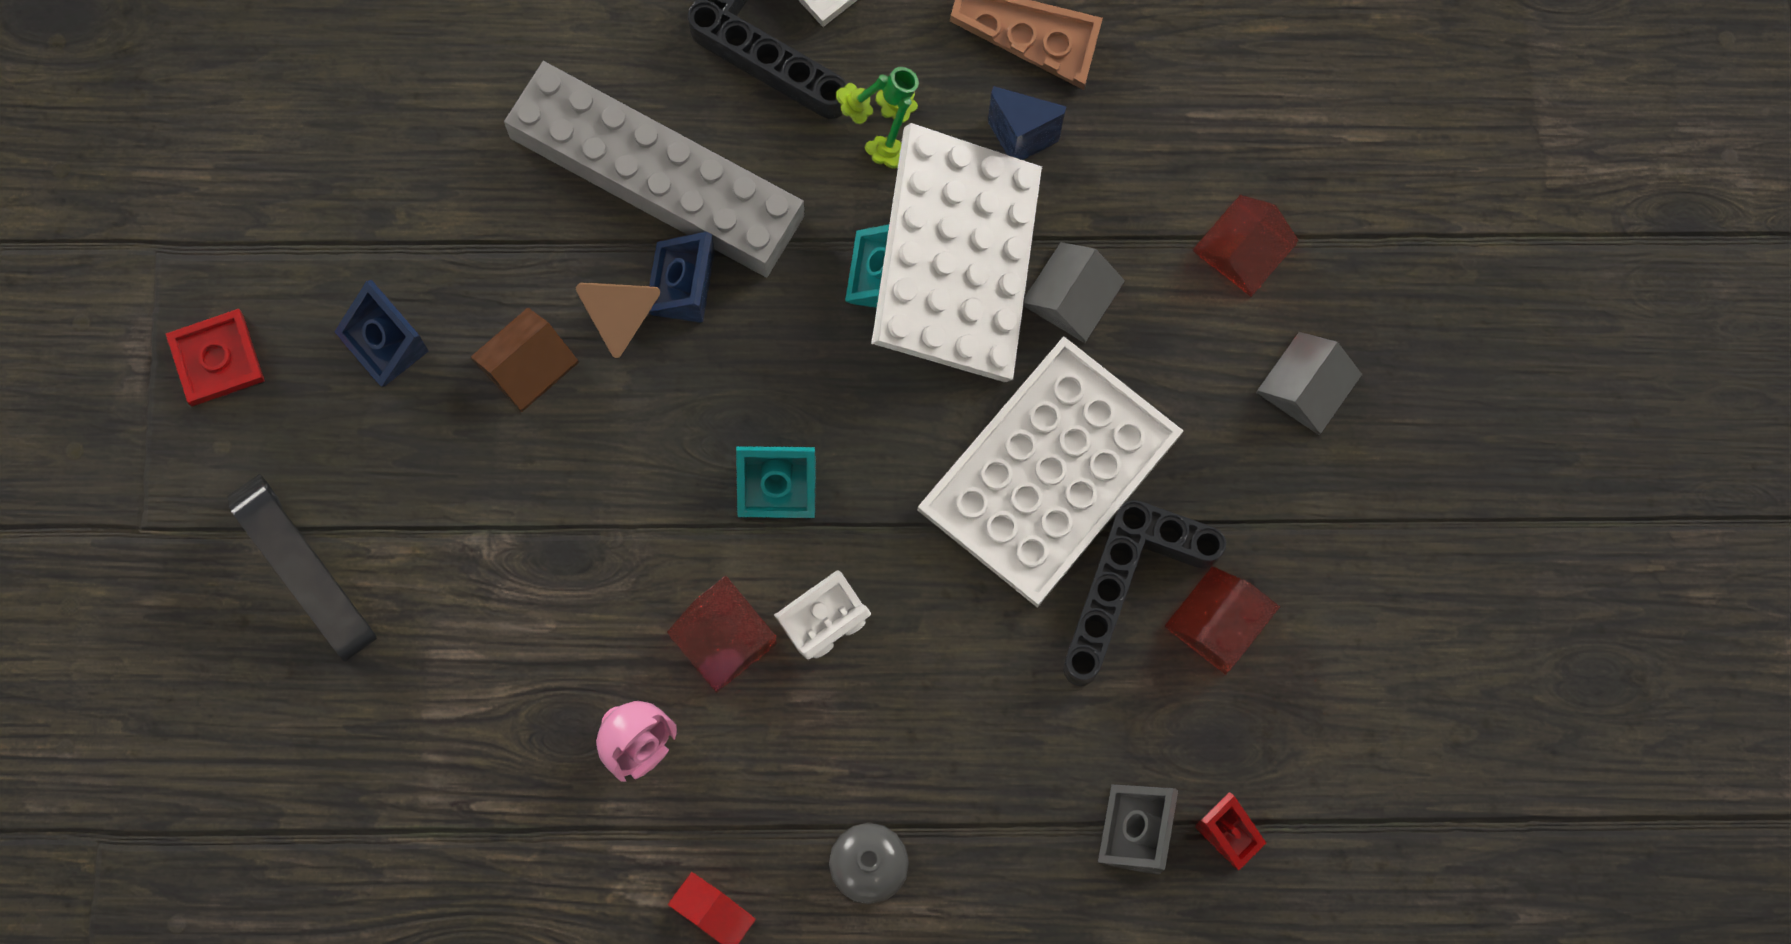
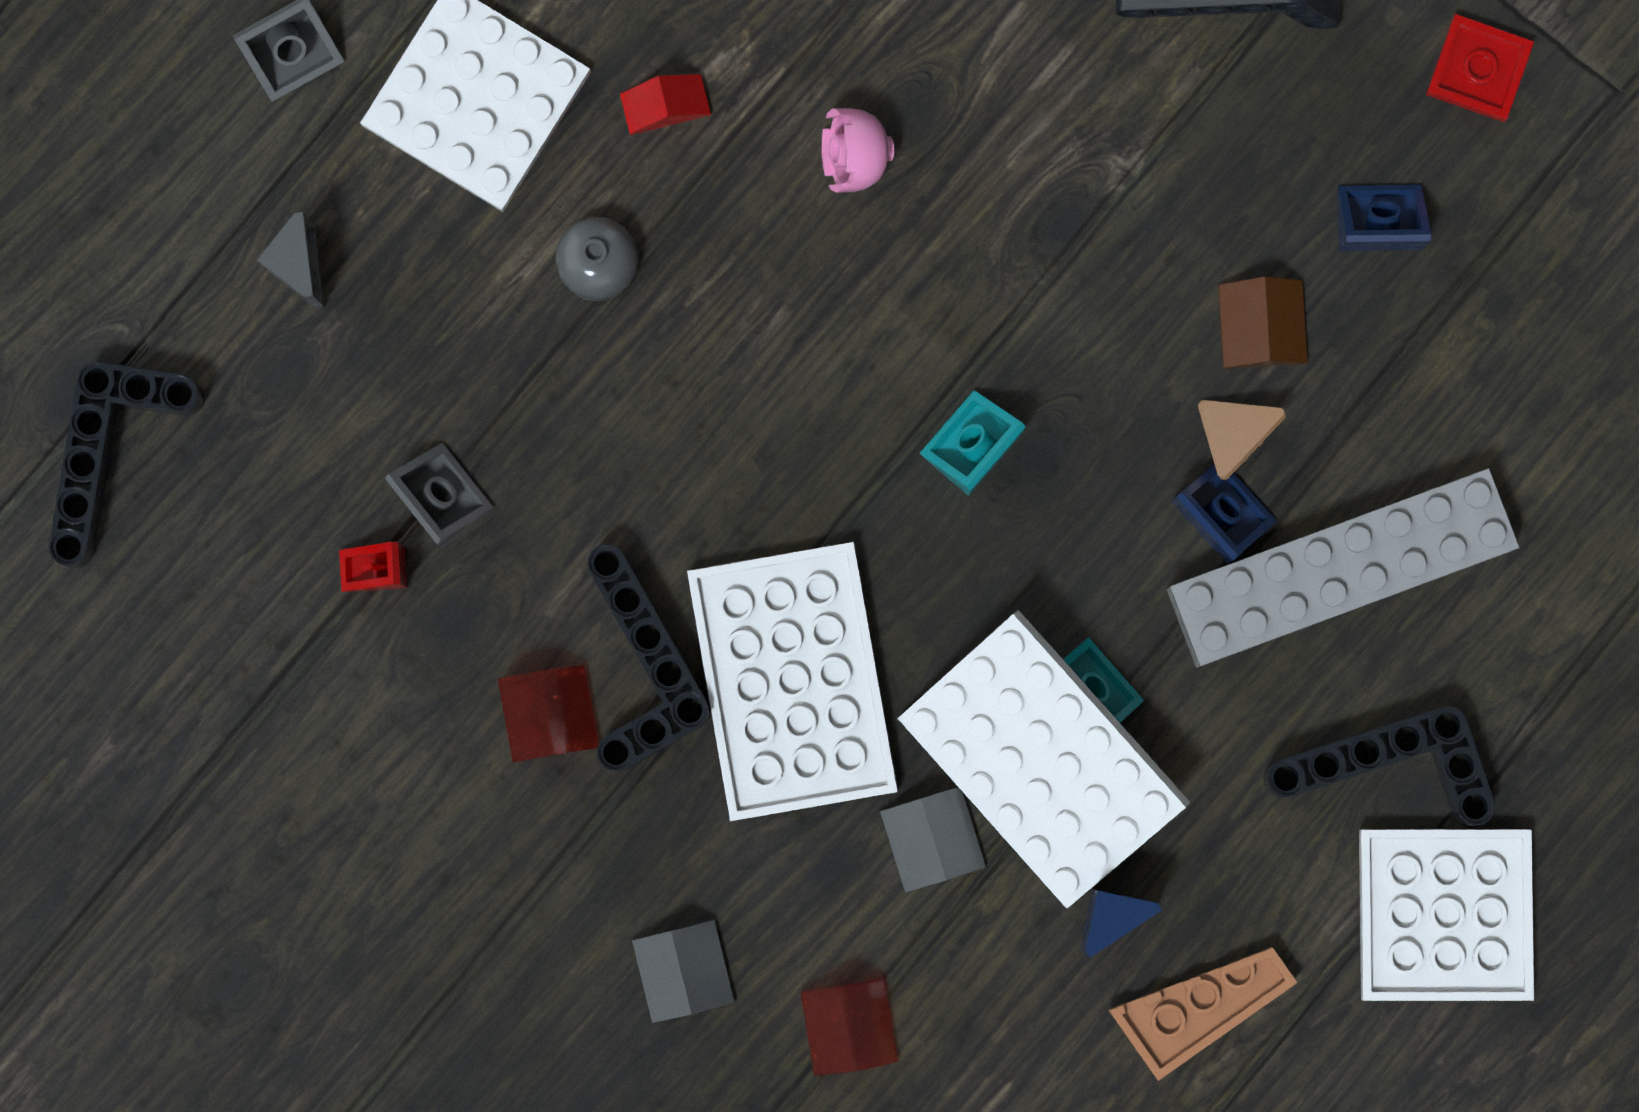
camera: 140 degrees right, 10 degrees up
clear red slope [667,576,777,693] -> none
white bracket [774,570,871,659] -> none
plant [836,67,919,168] -> none

